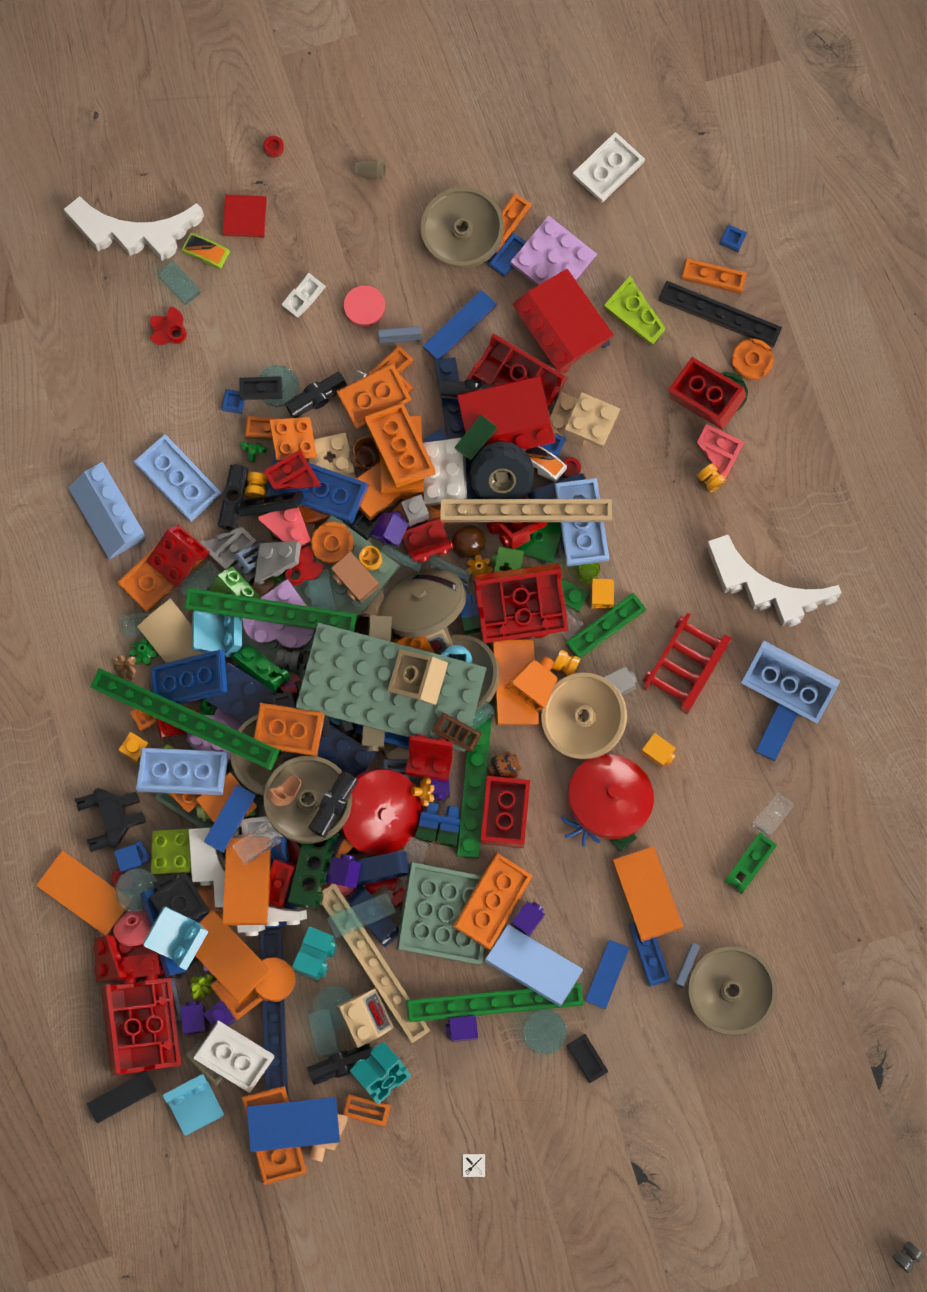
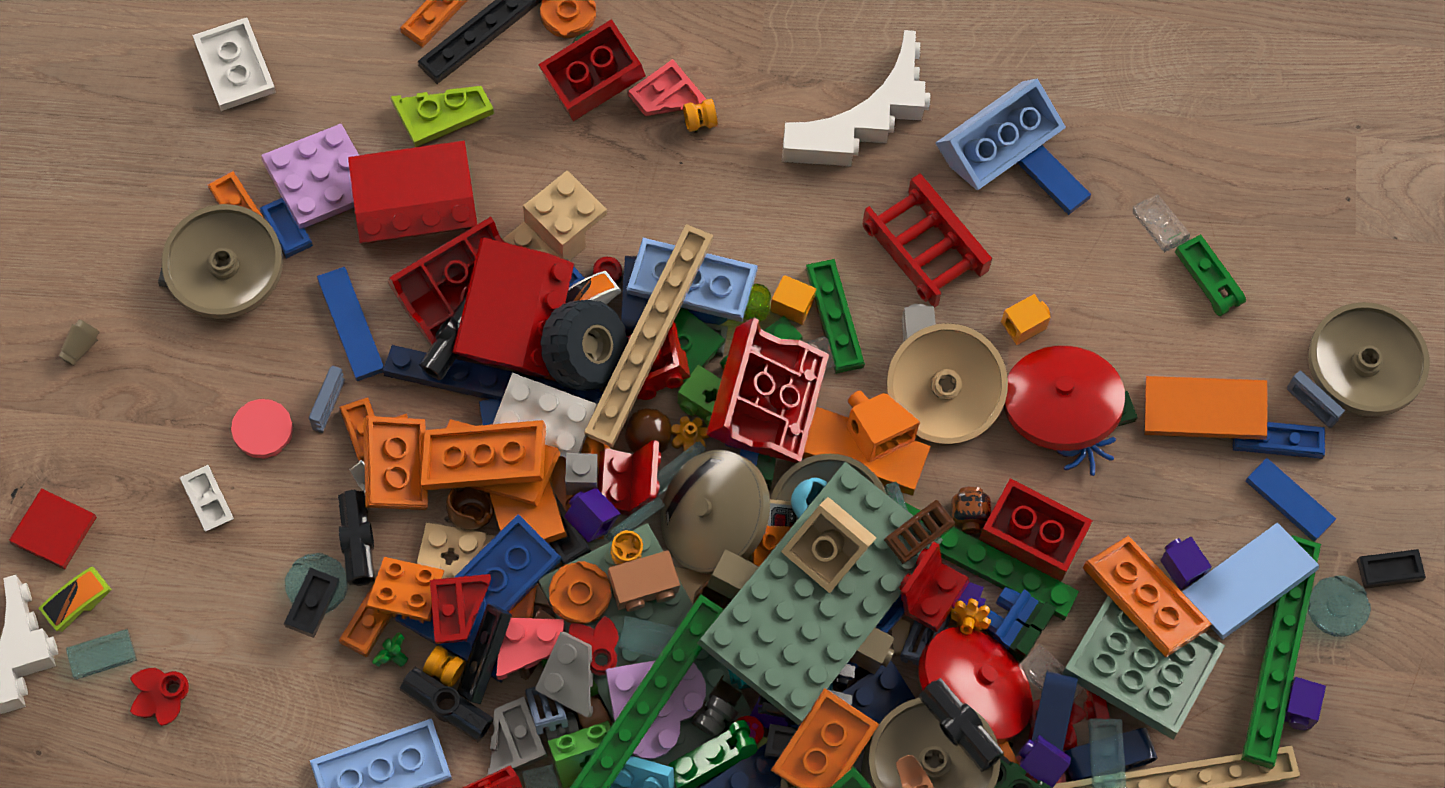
camera: 70 degrees left, 10 degrees down
blue tile [221,389,245,414] -> none
dark green tile [454,415,498,461] -> none
light orange wheel [553,650,581,676] -> none

